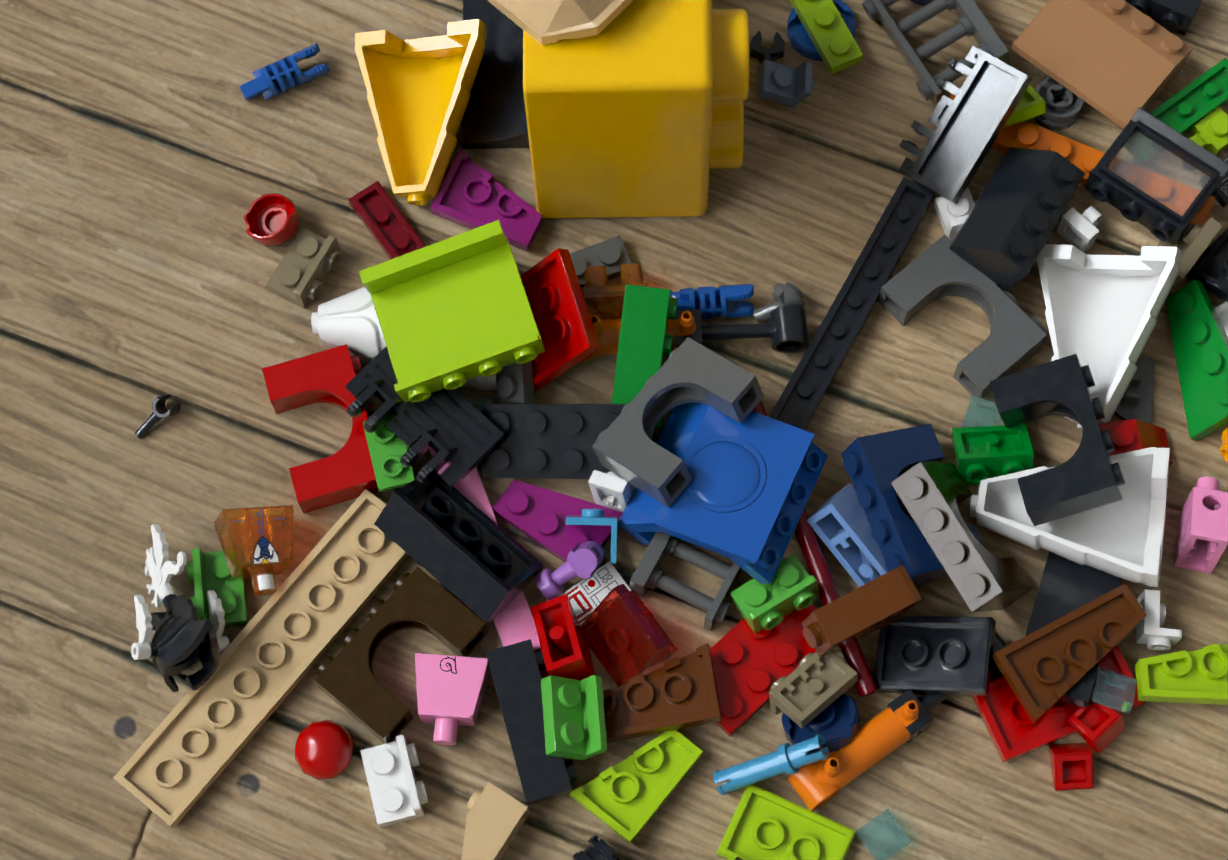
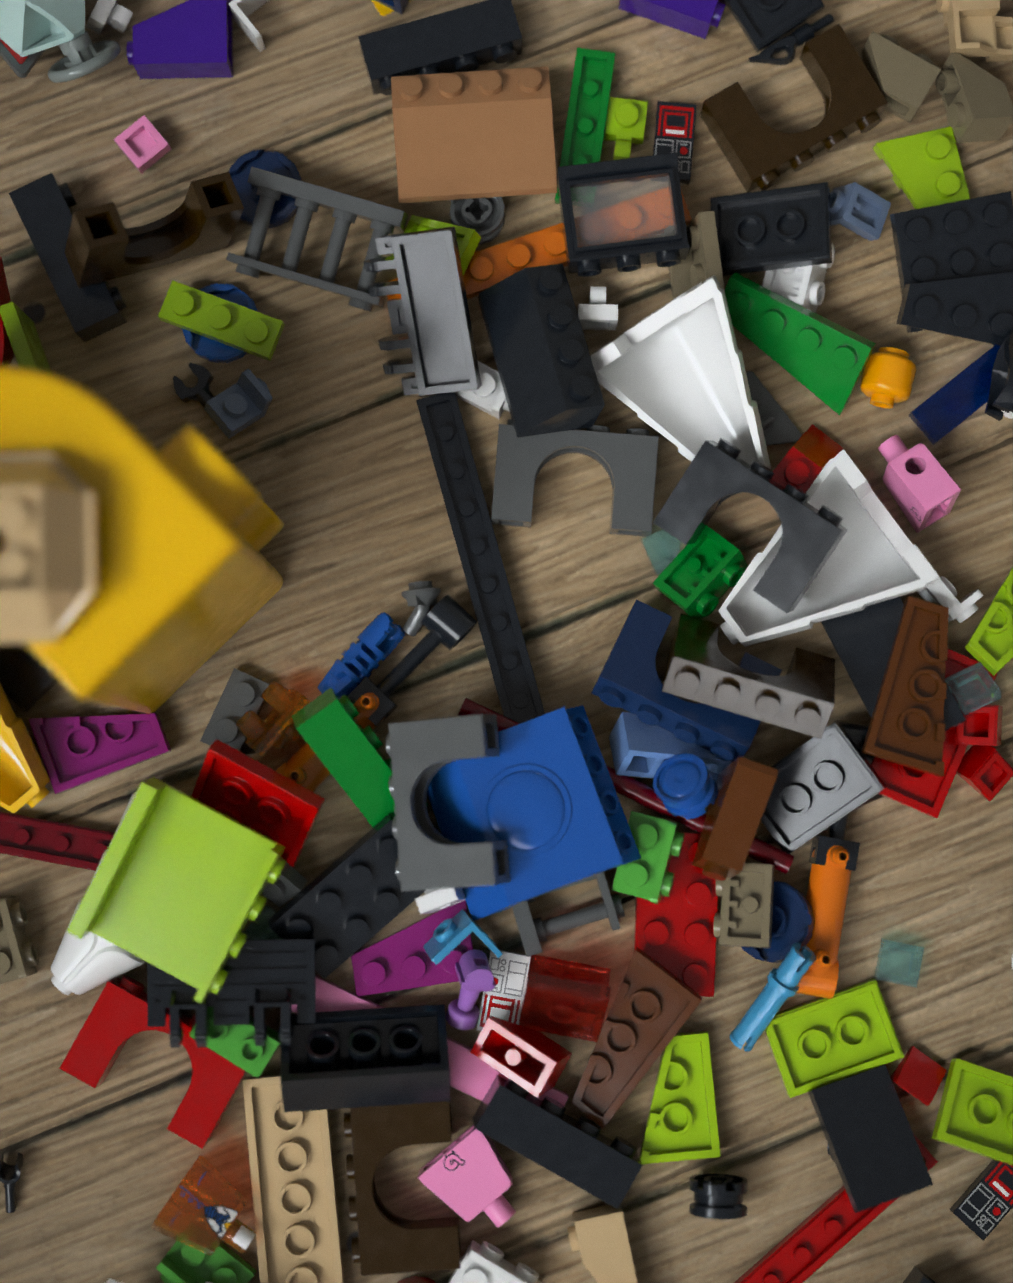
camera: 45 degrees left, 15 degrees up
bright green bracket [541,675,607,760] -> none
none -> blue wheel [653,753,718,820]

